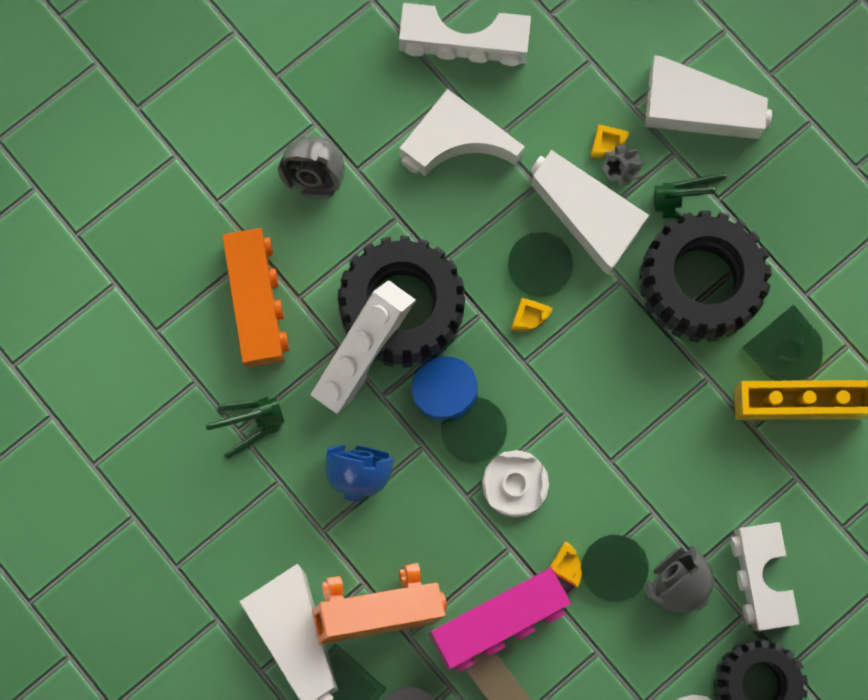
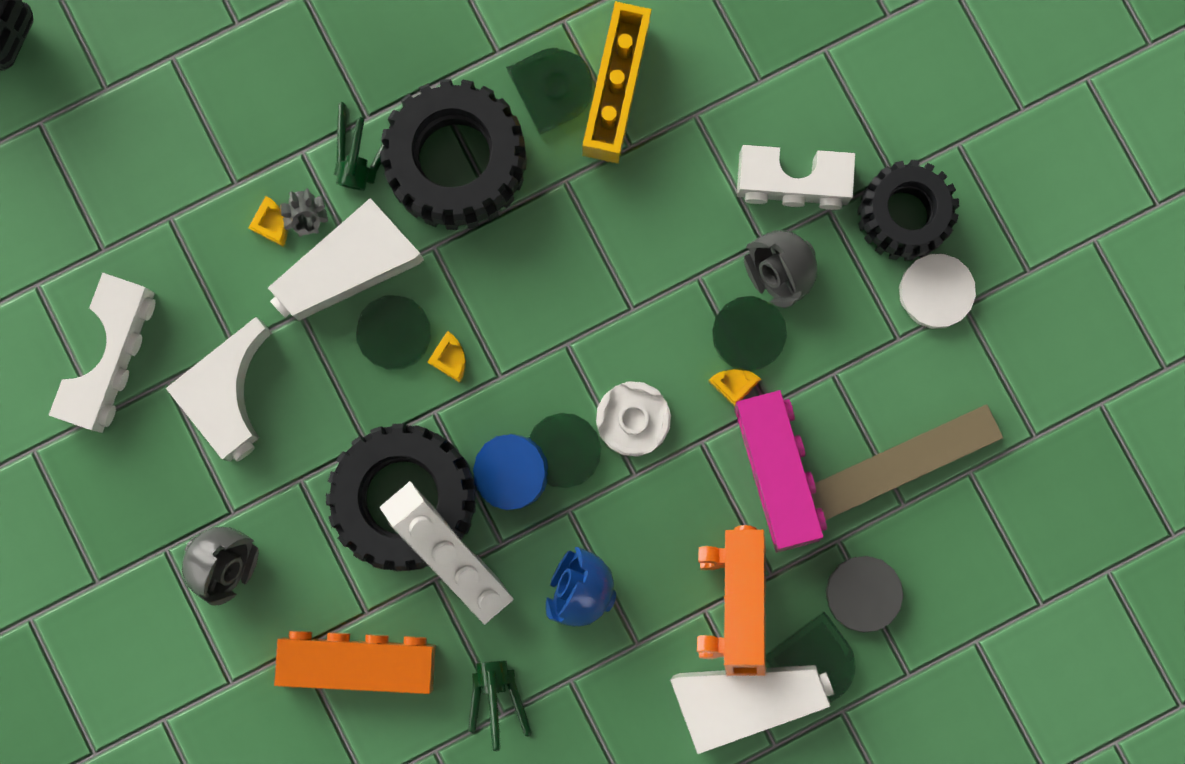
camera: 75 degrees left, 5 degrees up
white slope [645,55,772,139] -> none

